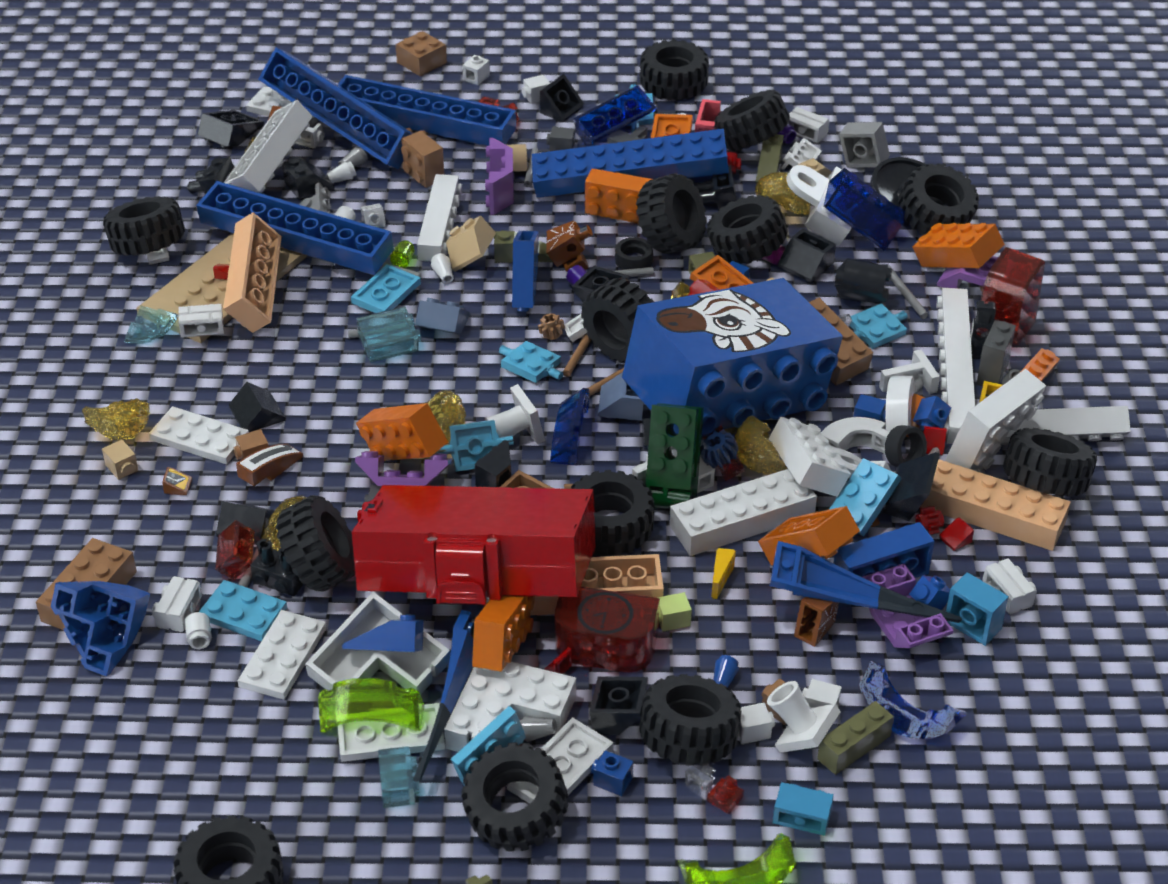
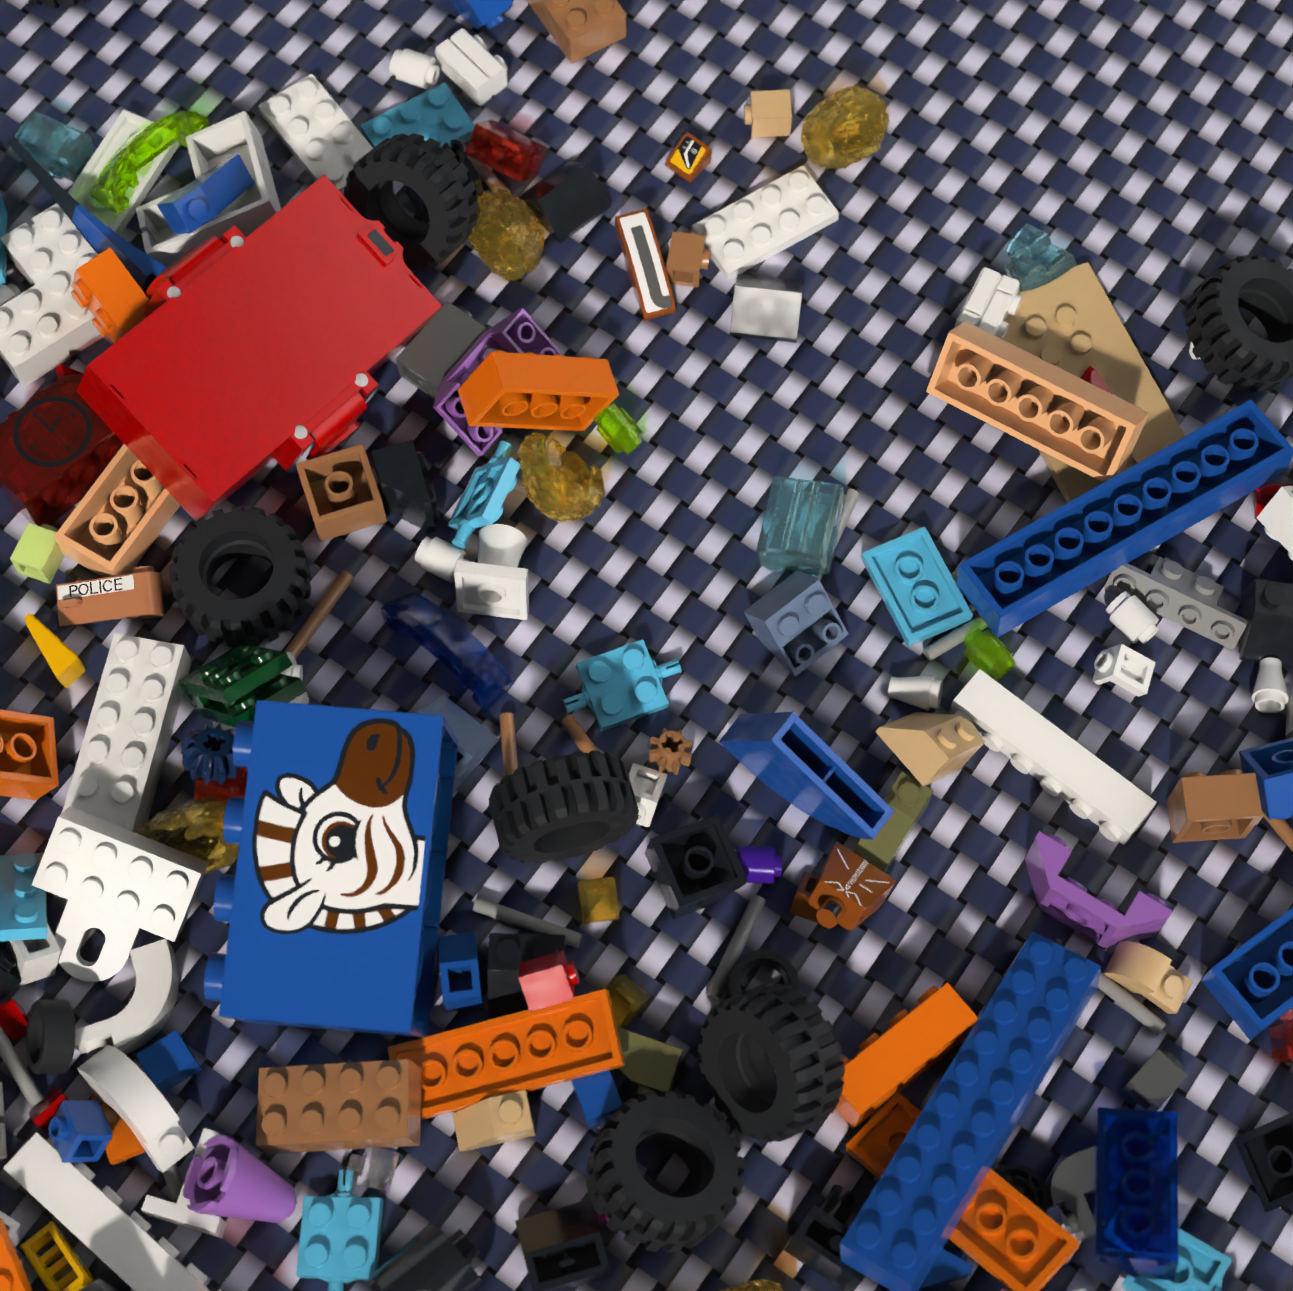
camera: 125 degrees right, 25 degrees up
none -> nougat door [56,566,165,627]
none -> medium lavender cone [183,1134,297,1223]
none -> white brick [415,536,470,583]

